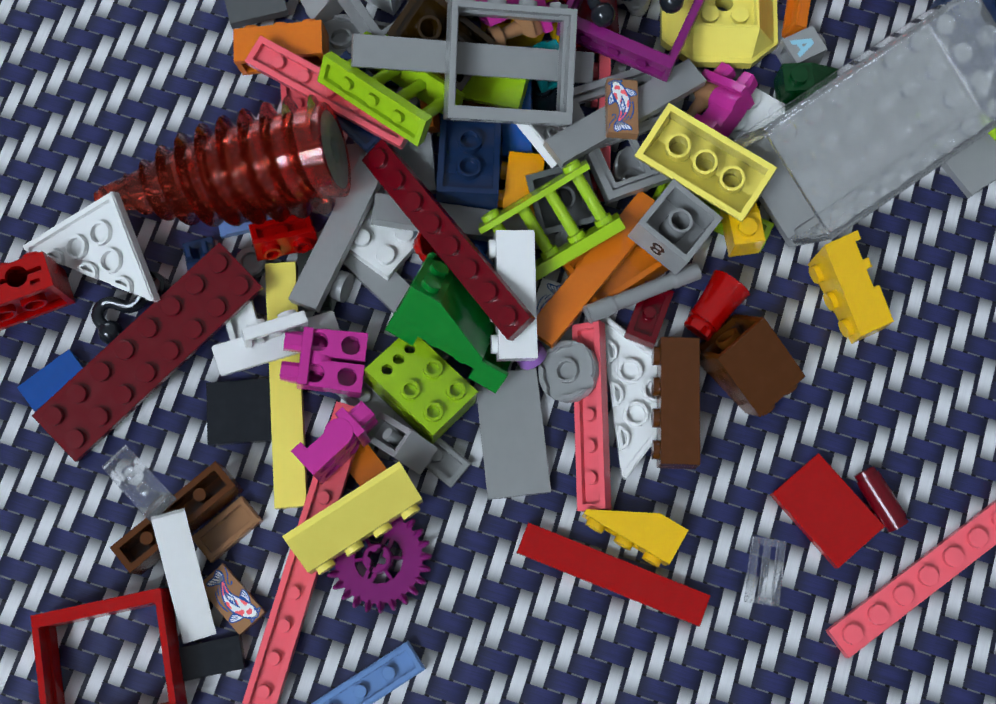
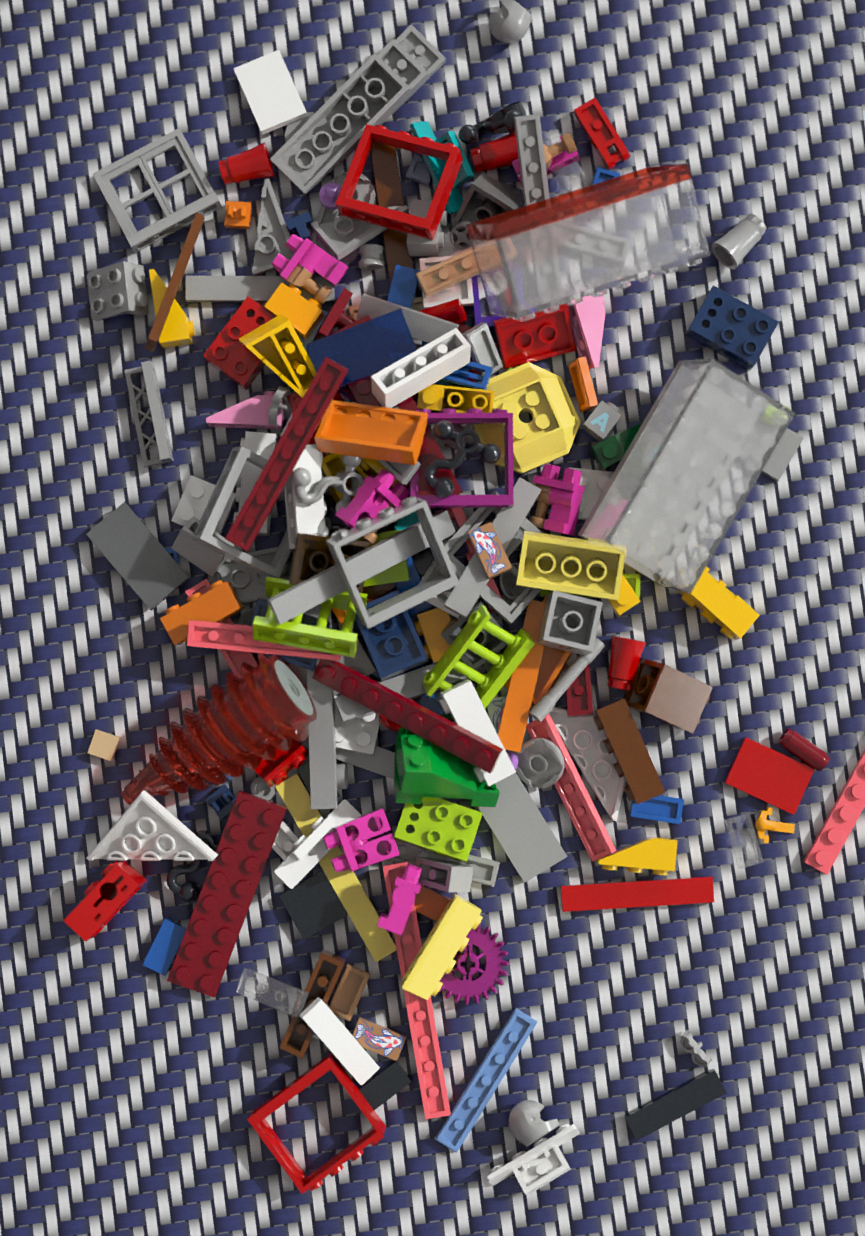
camera: 20 degrees left, 10 degrees up
none -> tan tile [88,729,121,761]
none -> blue tile [629,795,684,824]
none -> light orange piece [755,807,795,843]

